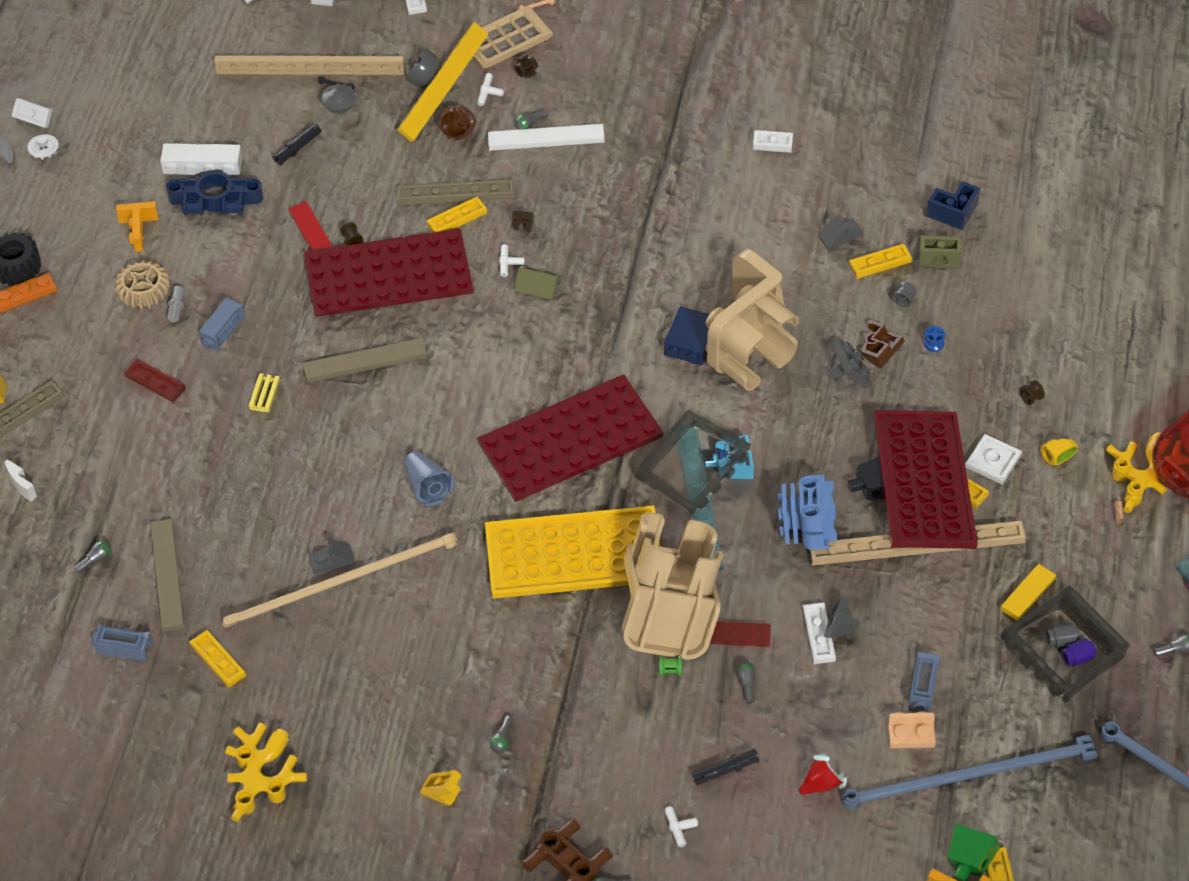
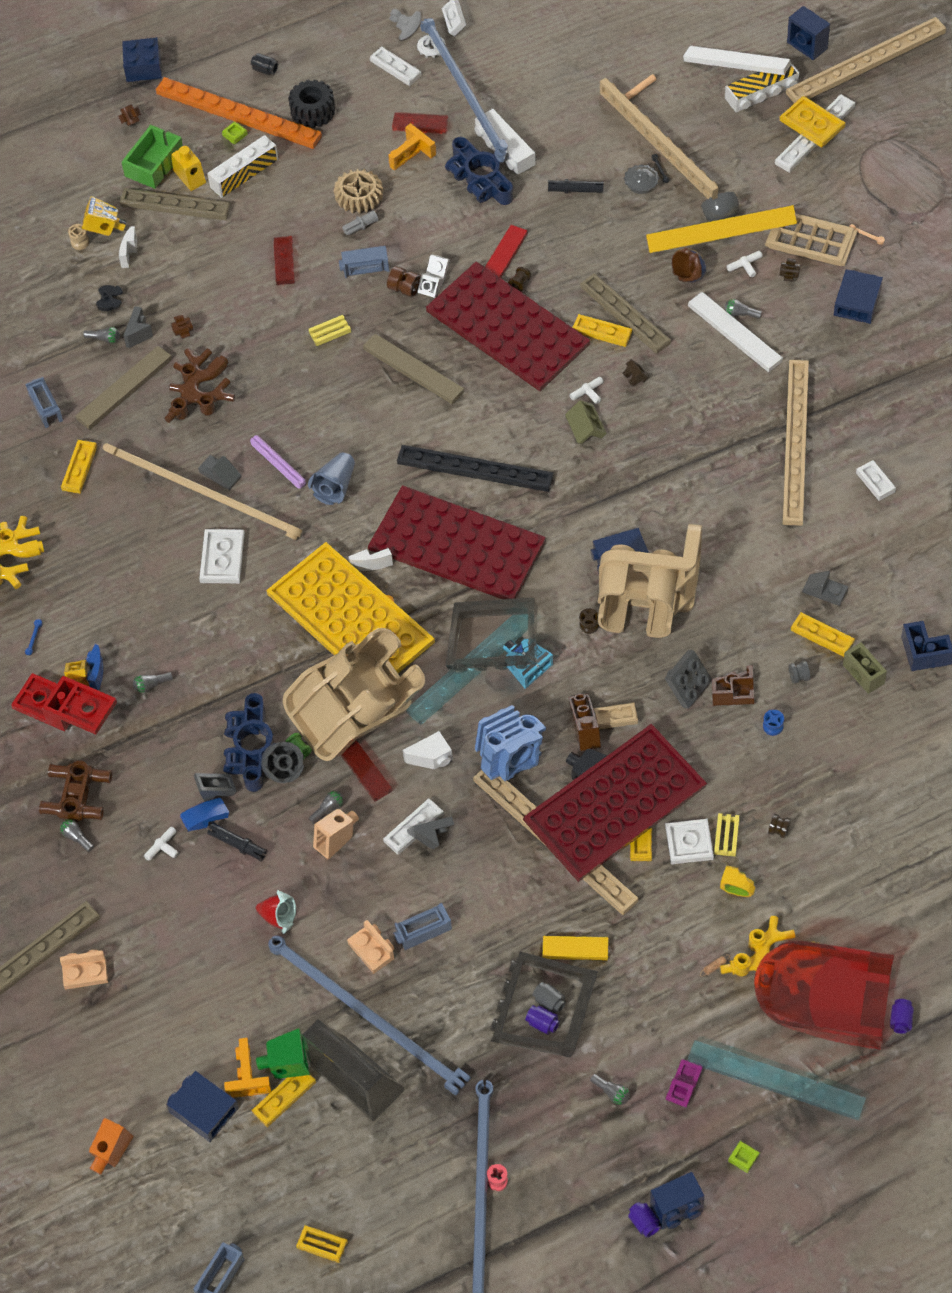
camera: 55 degrees right, 5 degrees up
none -> red bracket [11,673,117,735]
none -> blue hinge [25,619,42,656]
none -> blue slope [86,644,103,691]
none -> black piece [96,285,123,311]
none -> dark grey slope [124,306,153,348]
none -> reddish brown plant [164,348,235,423]
none -> reddish brown gear [171,315,193,339]
none -> blue slope [180,798,229,832]
none -> dark grey slope [193,773,237,802]
none -> white tile [199,529,245,584]
none -> brick [207,135,278,198]
none -> dark blue piece [223,693,274,792]
none -> lavender axle [250,435,306,489]
none -> dark grey cylinder [261,741,304,783]
none -> clear smoke windscreen [302,1019,404,1122]
none -> light nougat torso [313,809,359,860]
none -> white slope [348,548,393,571]
none -> white tile [370,47,422,86]
none -> reddish brown wheel [387,266,421,297]
none -> clear red tile [392,112,448,134]
none -> black tile [397,445,554,492]
none -> white slope [403,731,452,769]
none -> white slope [417,254,450,298]
none -> sand blue hinge [420,18,508,162]
none -> reddish brown slope [568,693,601,751]
none -> dark brown wheel [579,608,599,634]
none -> tan plate [594,702,638,729]
none -> light nougat piece [625,74,656,100]
none -> light yellow tile [714,813,739,857]
none -> tan plate [782,360,809,526]
none -> dark blue brick [833,269,883,324]

